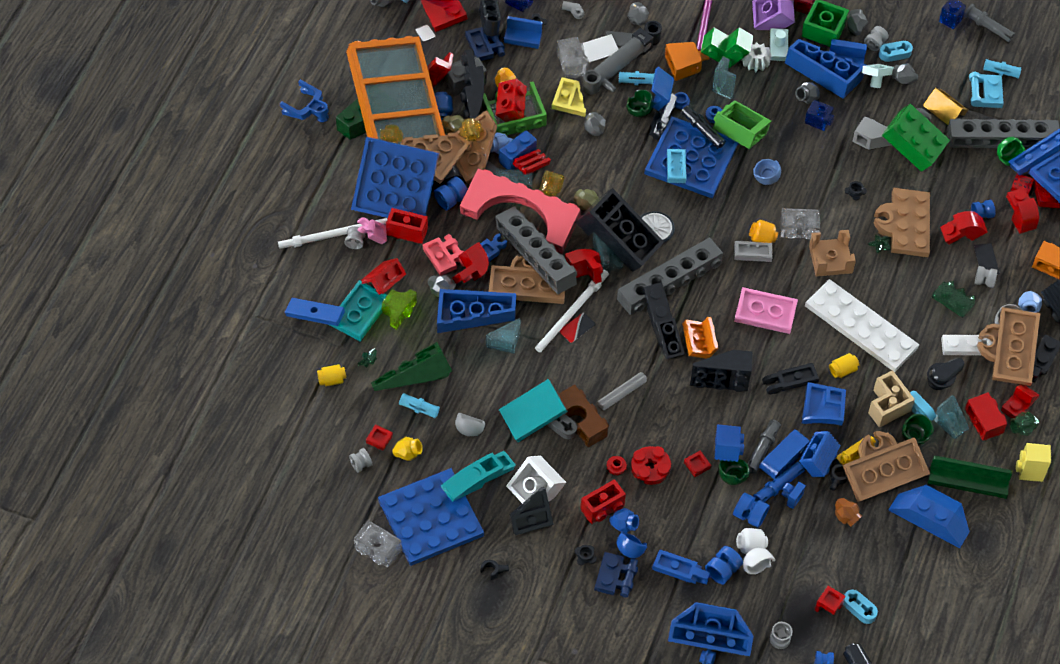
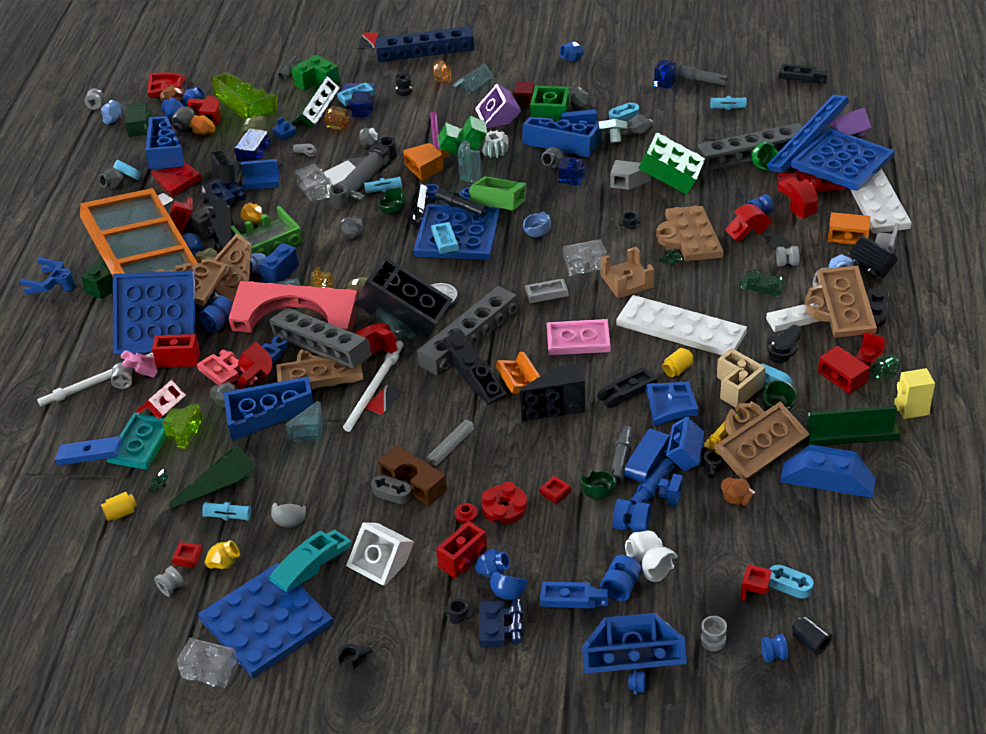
camera: 10 degrees left, 15 degrees down
clear yellow gear [380,124,403,143] -> none
clear yellow gear [459,118,483,141] -> none
red brick [495,78,527,122] -> none
teal tile [499,379,568,442] -> none
black wing [509,487,554,535] -> none
red tile [513,149,551,175] -> none
light yellow wing [552,77,586,117] -> none
blue panel [651,67,674,111] -> none
blue brick [715,424,744,462] -> none
light orange head [749,220,778,243] -> none
light aqua tile [770,28,788,61] -> none
light grey wheel [864,26,889,51] -> none
panel [923,88,968,125] -> none
clear light blue slope [934,395,969,439] -> none
medium azure plate [969,72,1003,108] -> none

